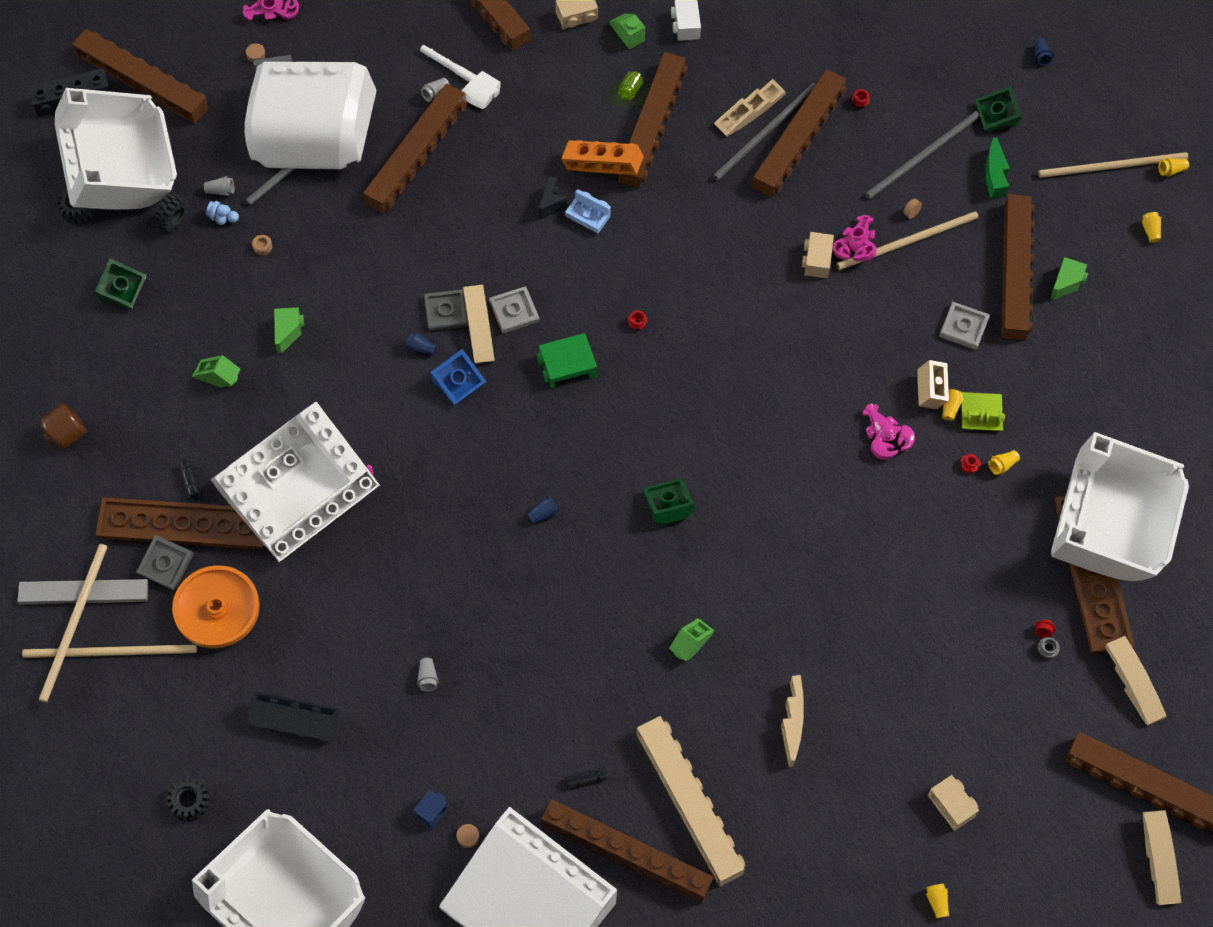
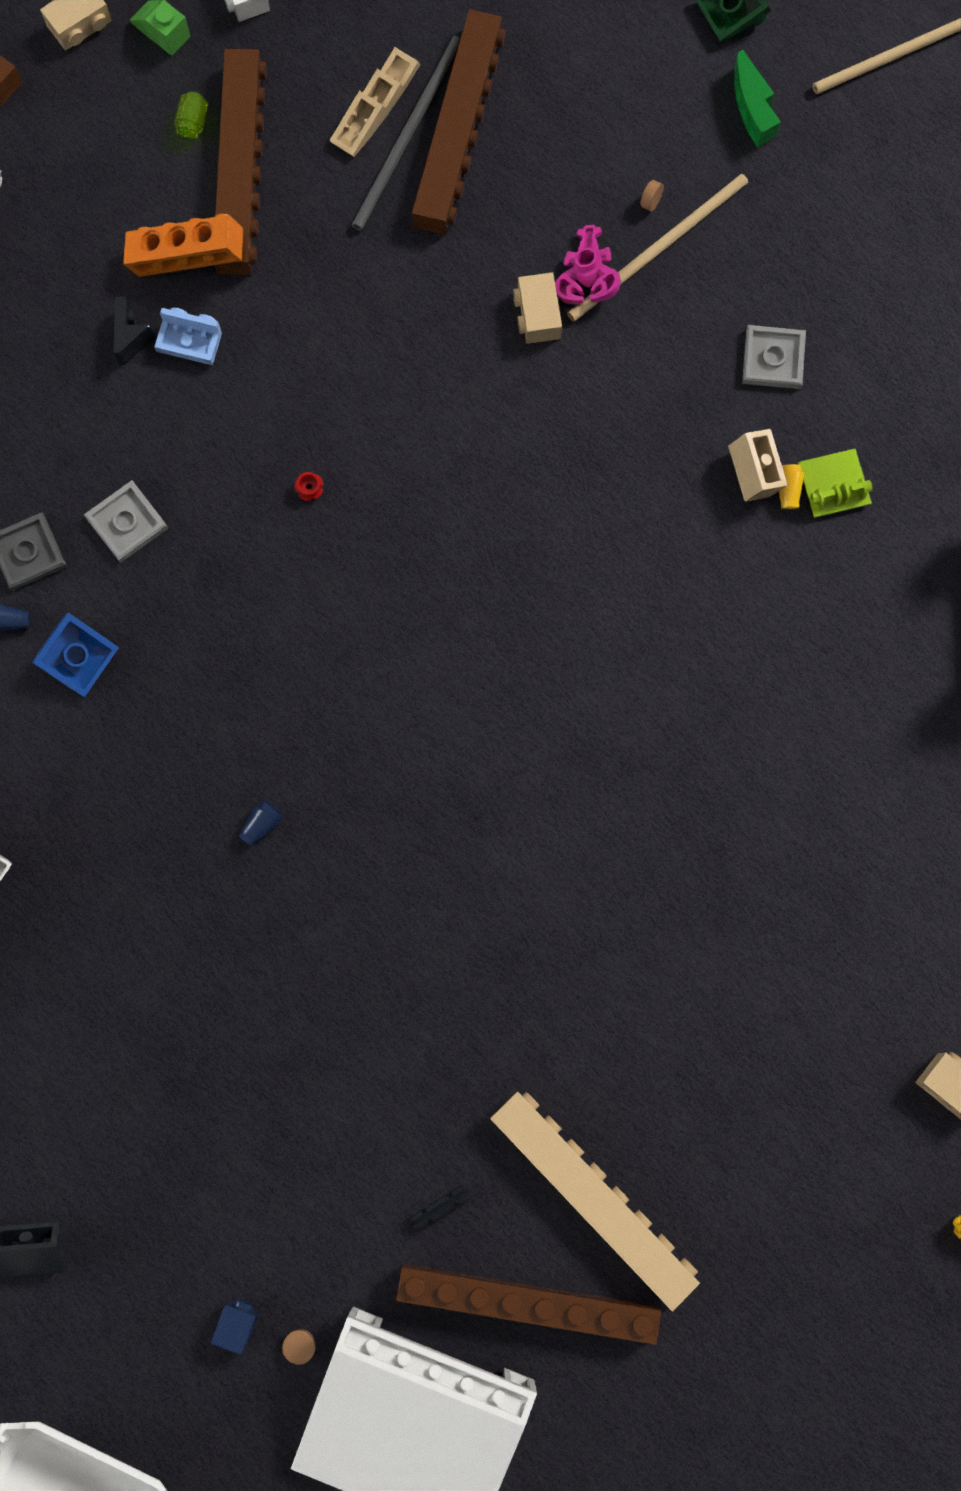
camera: 15 degrees left, 15 degrees up
light grey cone [417,658,439,692] -> none
tan slope [463,285,495,364] -> none
green panel [536,333,597,388] -> none
dark green slope [643,478,695,525] -> none
bright green slope [669,618,715,661] -> none
tan slope [781,675,803,767] -> none
red plate [851,89,870,107] -> none
dark pink animal [862,403,915,460] -> none
dark grey piece [866,111,980,199] -> none
red plate [961,454,981,473] -> none
yellow cone [989,450,1020,475] -> none
reddish brown brick [1001,194,1035,340] -> none
bright green slope [1050,257,1088,300] -> none

